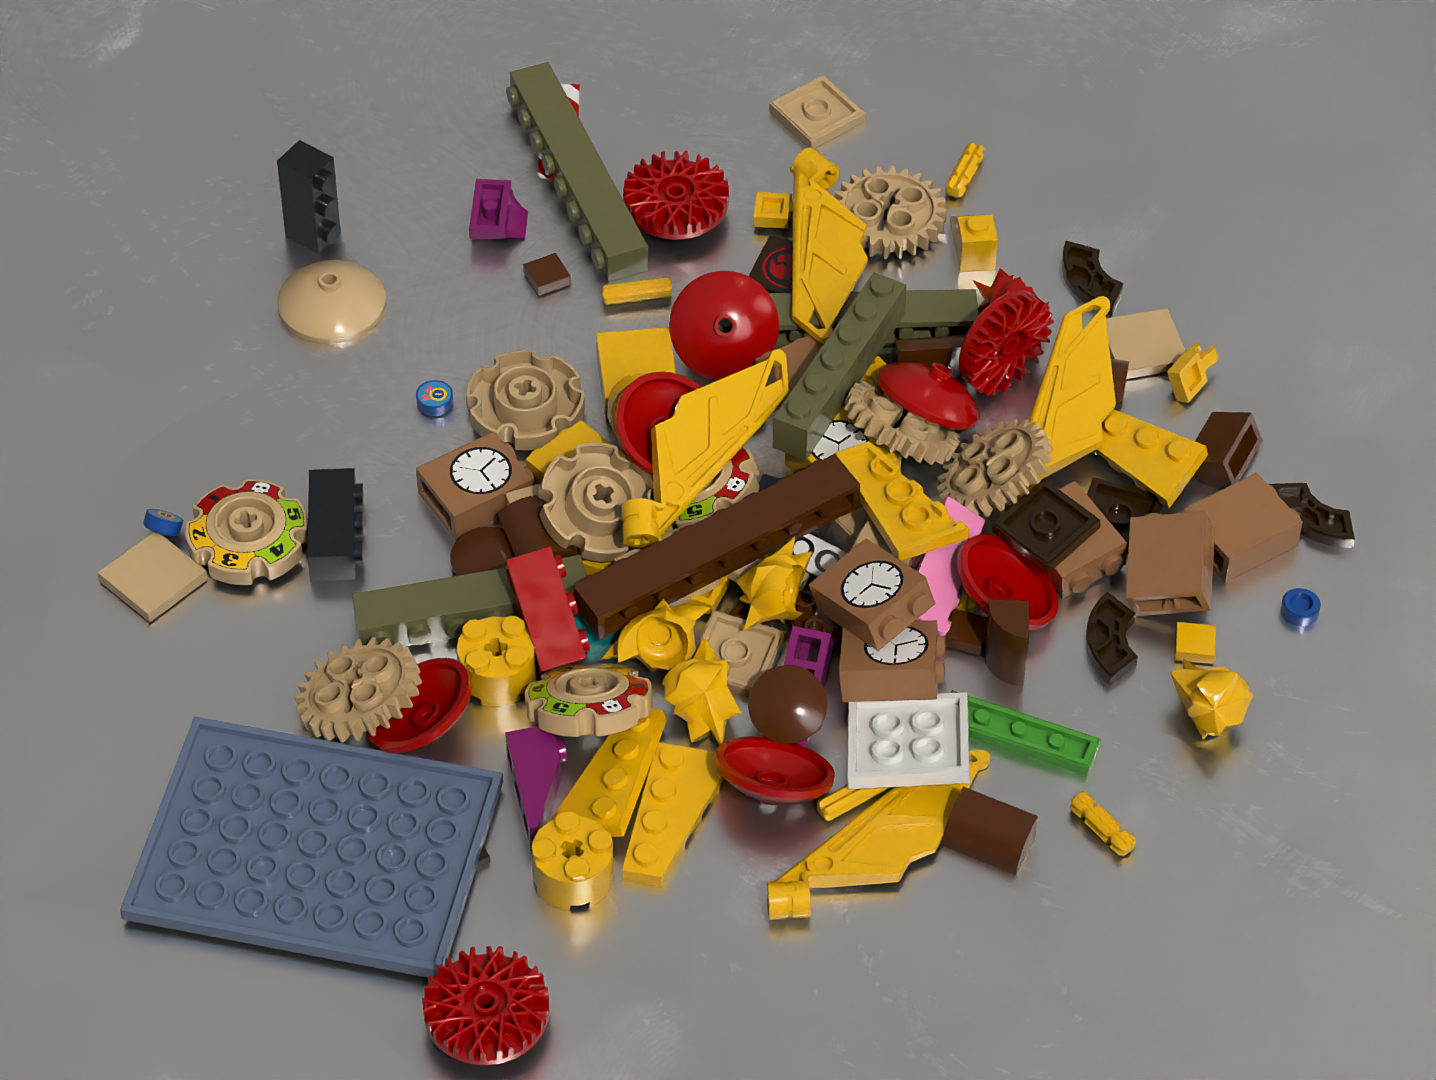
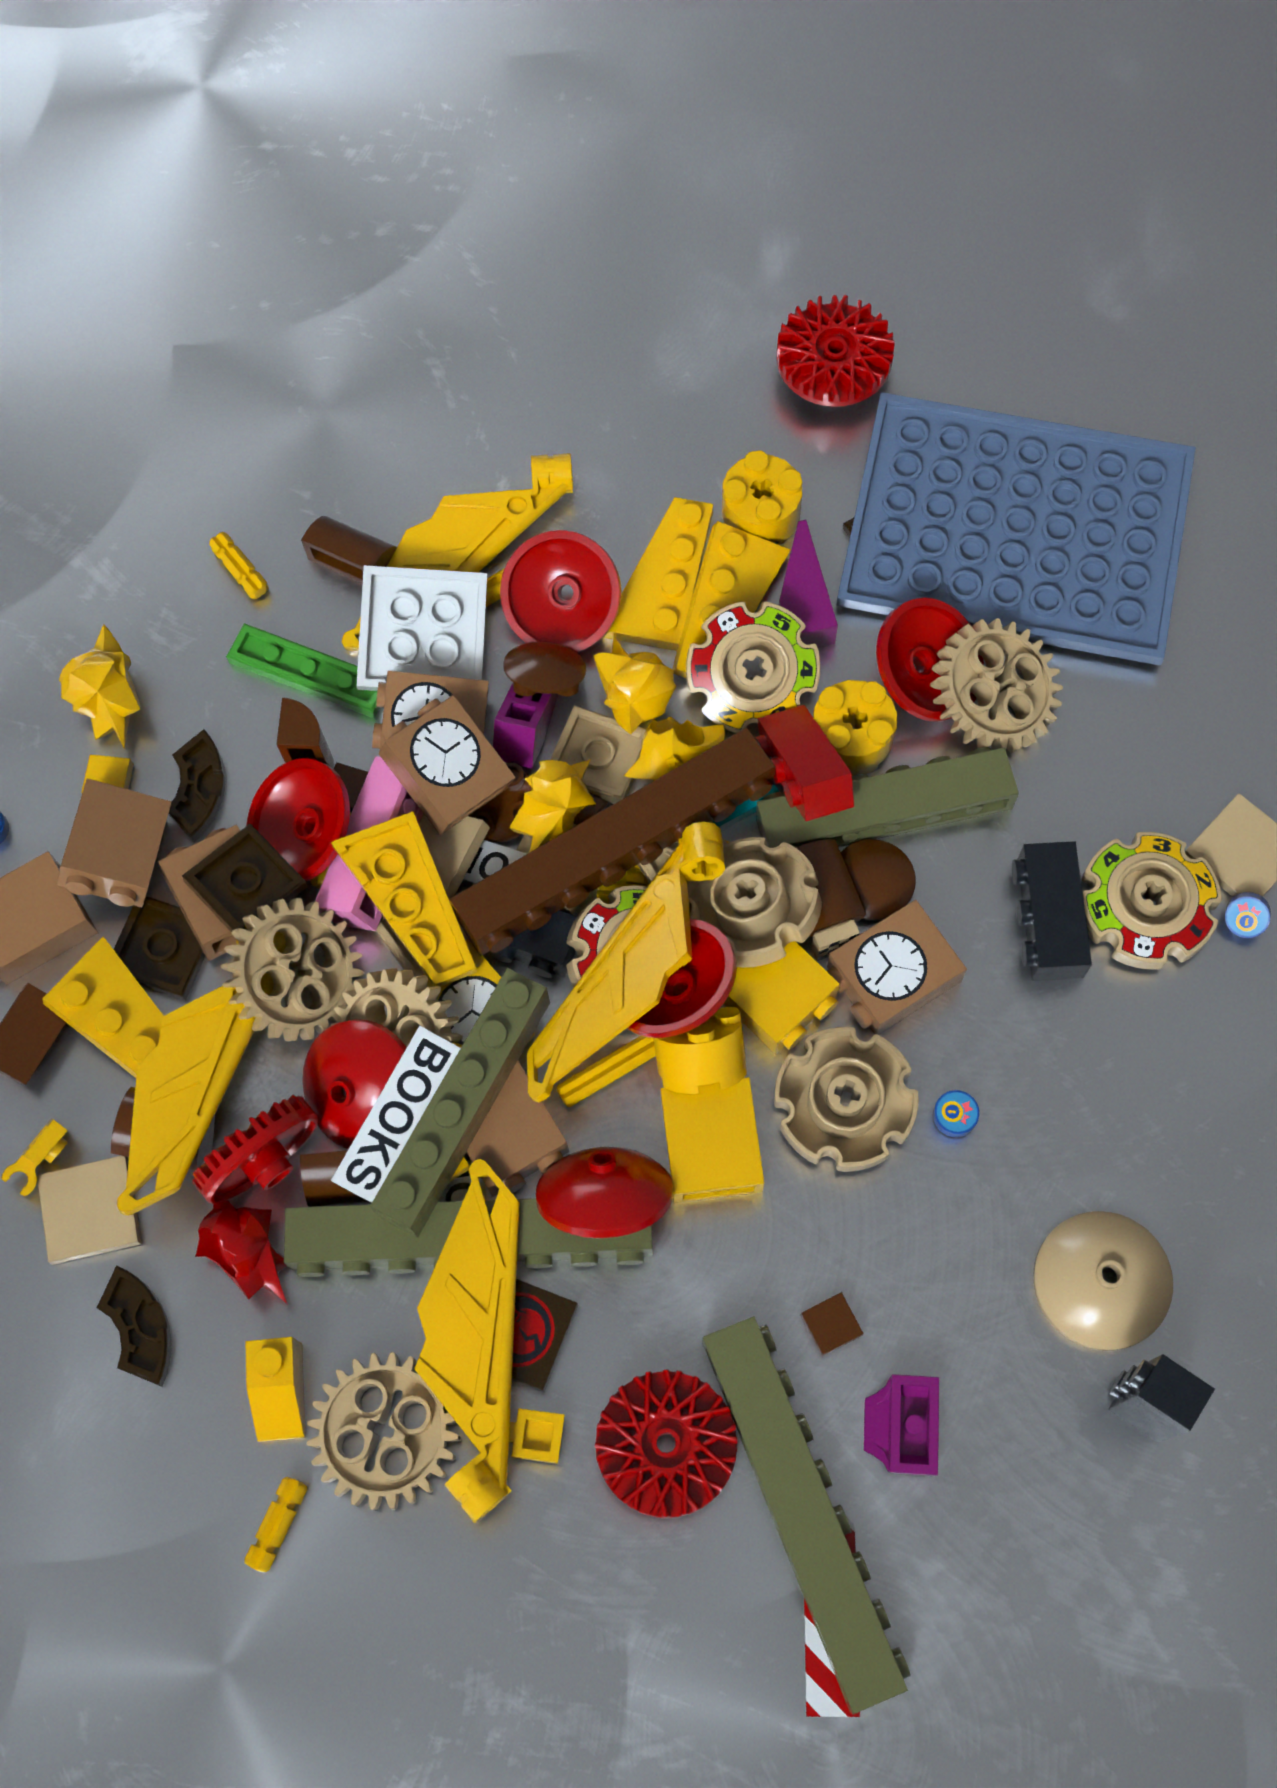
camera: 175 degrees left, 20 degrees up
yellow axle [601,277,672,306] -> none
tan tile [769,75,866,148] -> none
none -> white sticker [331,1026,461,1203]

